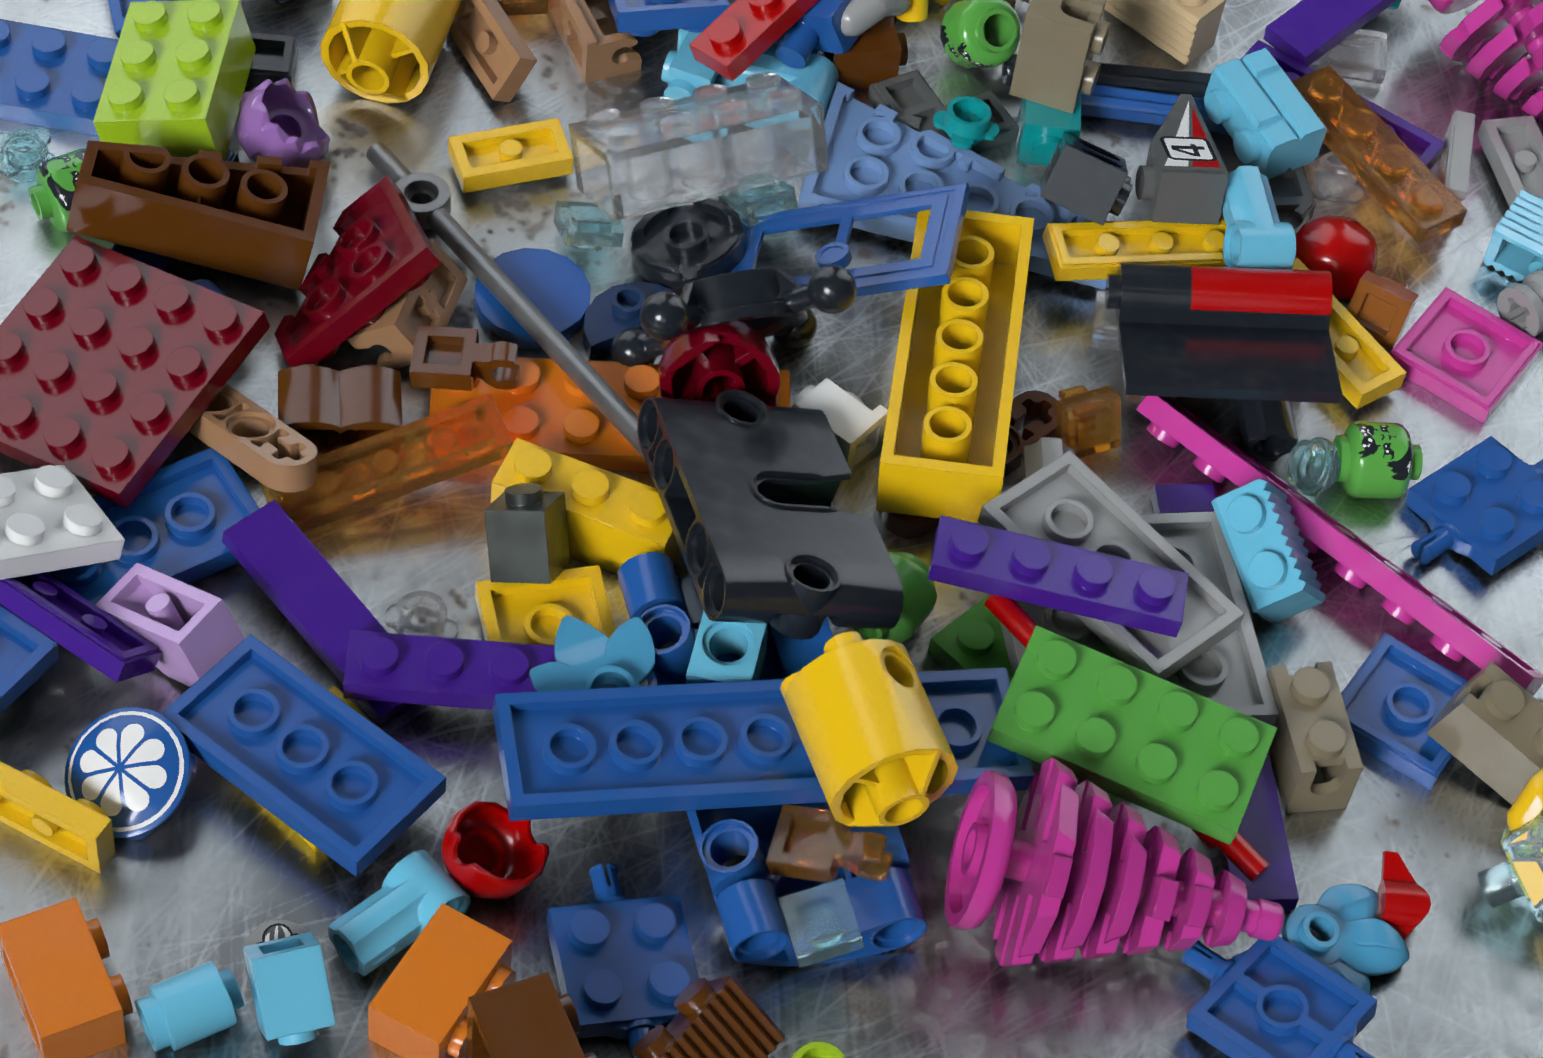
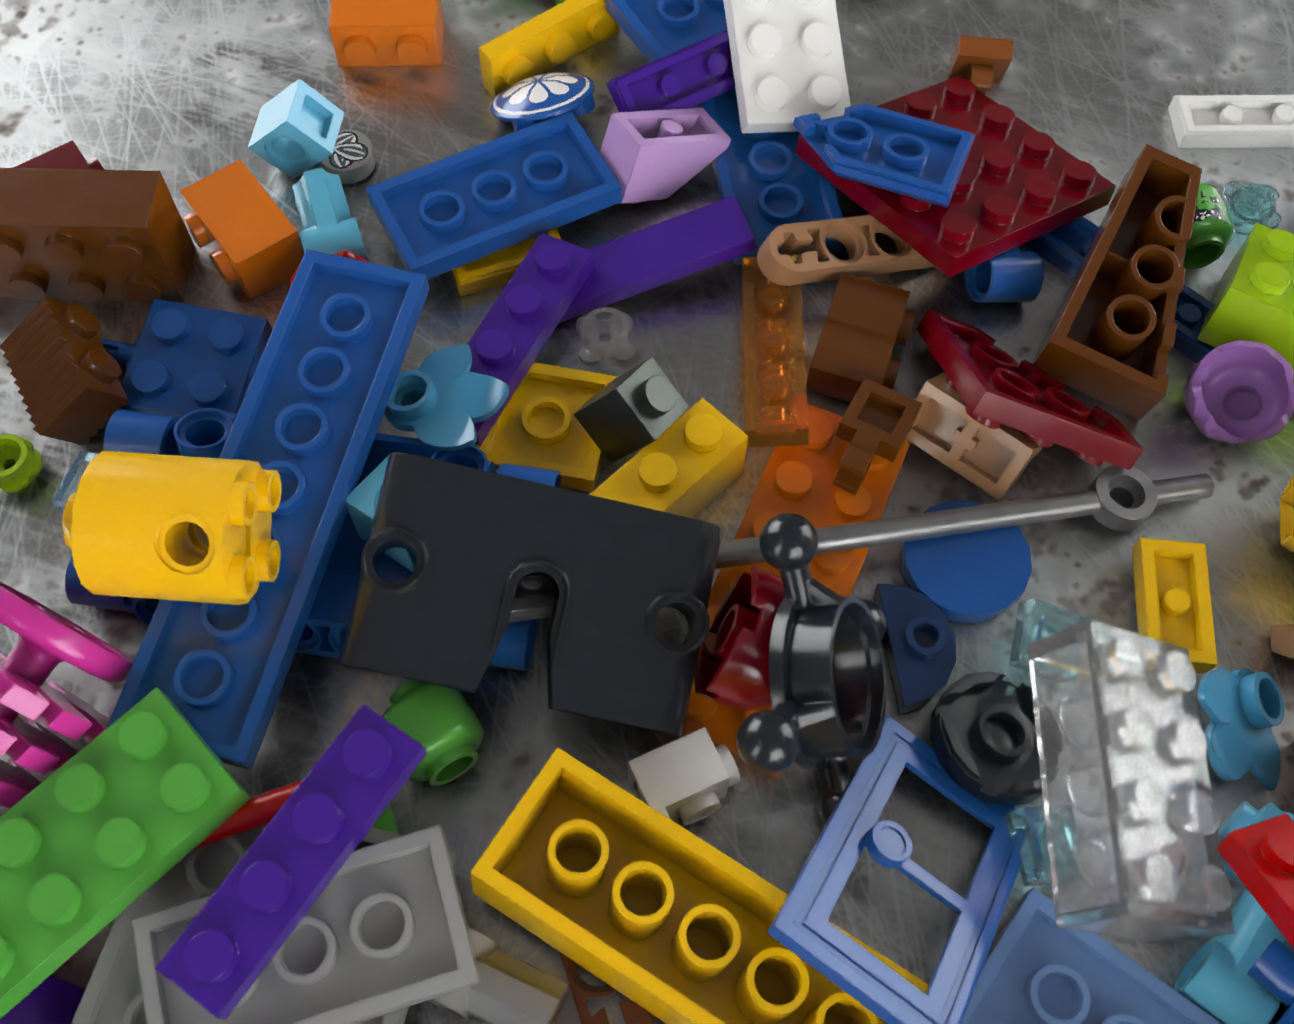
camera: 120 degrees right, 10 degrees up
medium azure brick [134,961,244,1052] -> none
none -> blue tile [793,104,975,208]
none -> dark azure plate [1198,668,1284,791]

